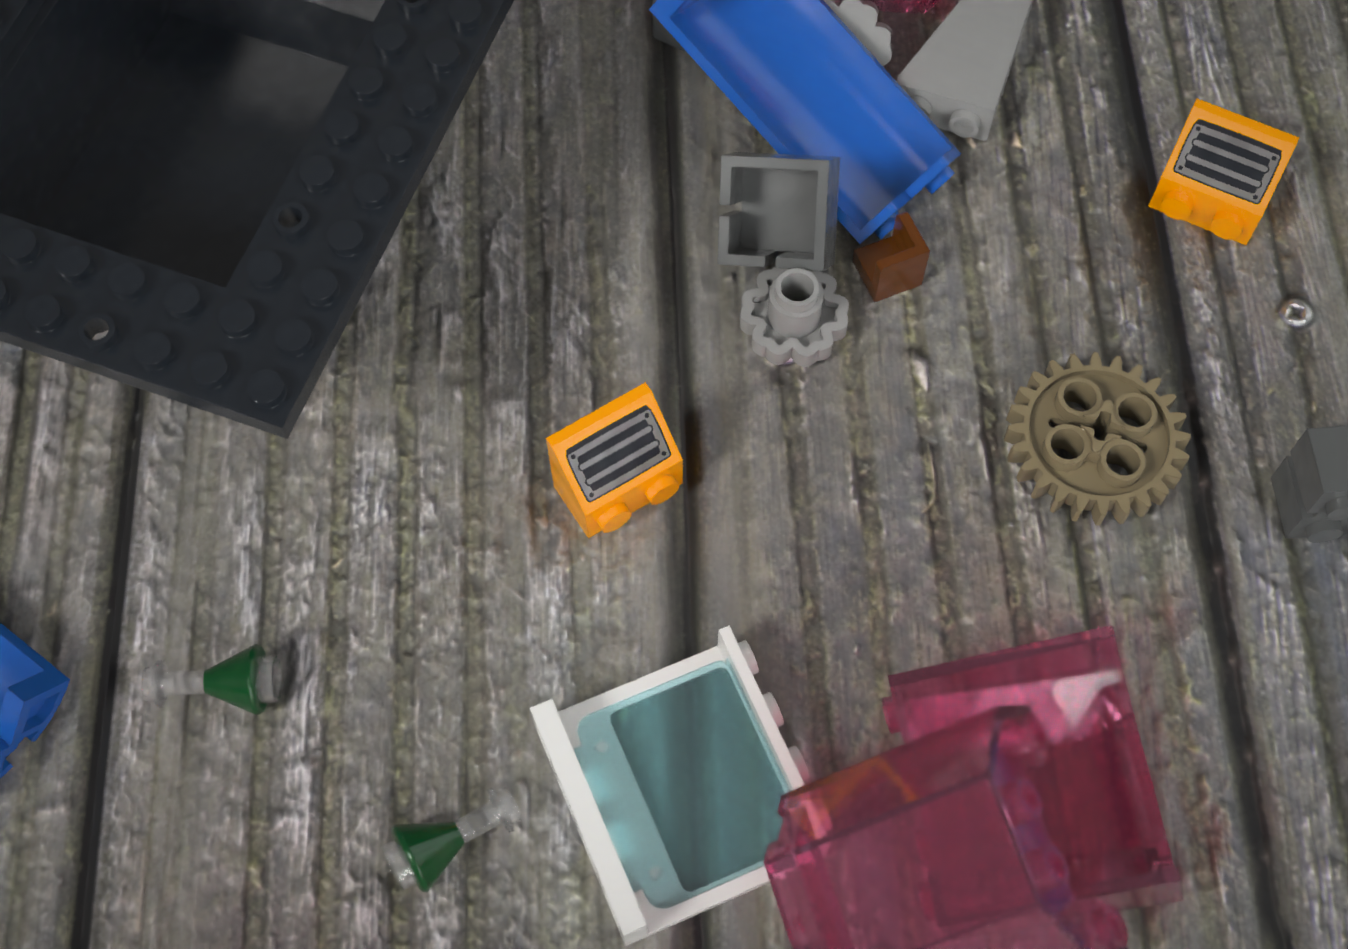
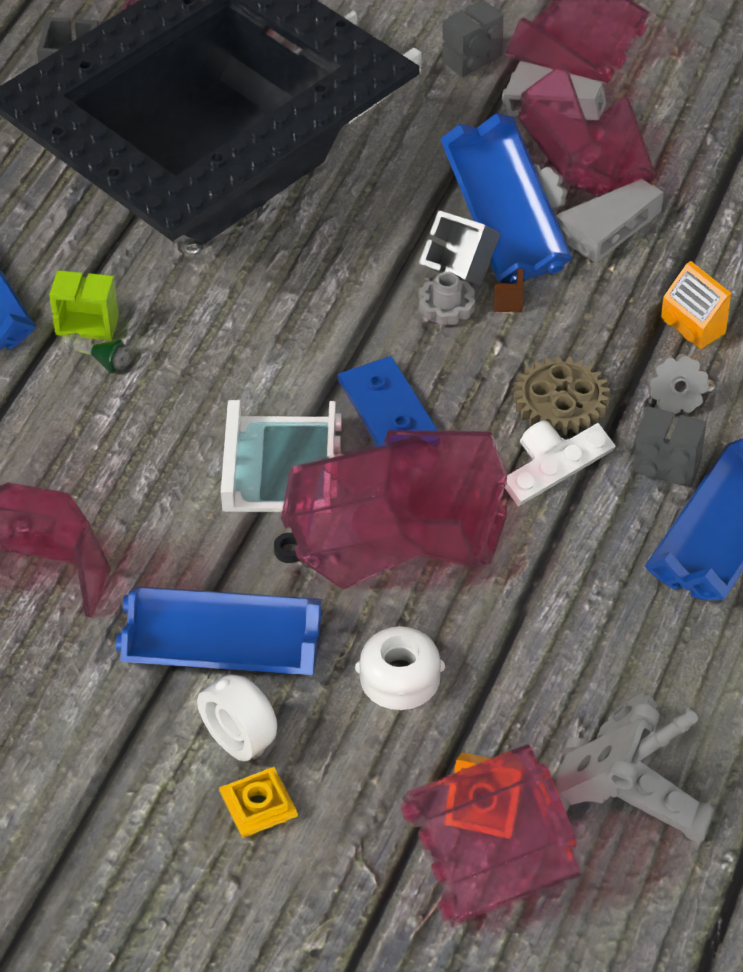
camera: 25 degrees right, 15 degrees down
piece [381,787,522,892] -> none
slope [546,382,683,538] -> none
none -> lime piece [49,270,119,341]
none -> blue plate [338,356,441,462]
none -> white plate [501,420,615,507]
none -> light grey plant [647,354,709,415]

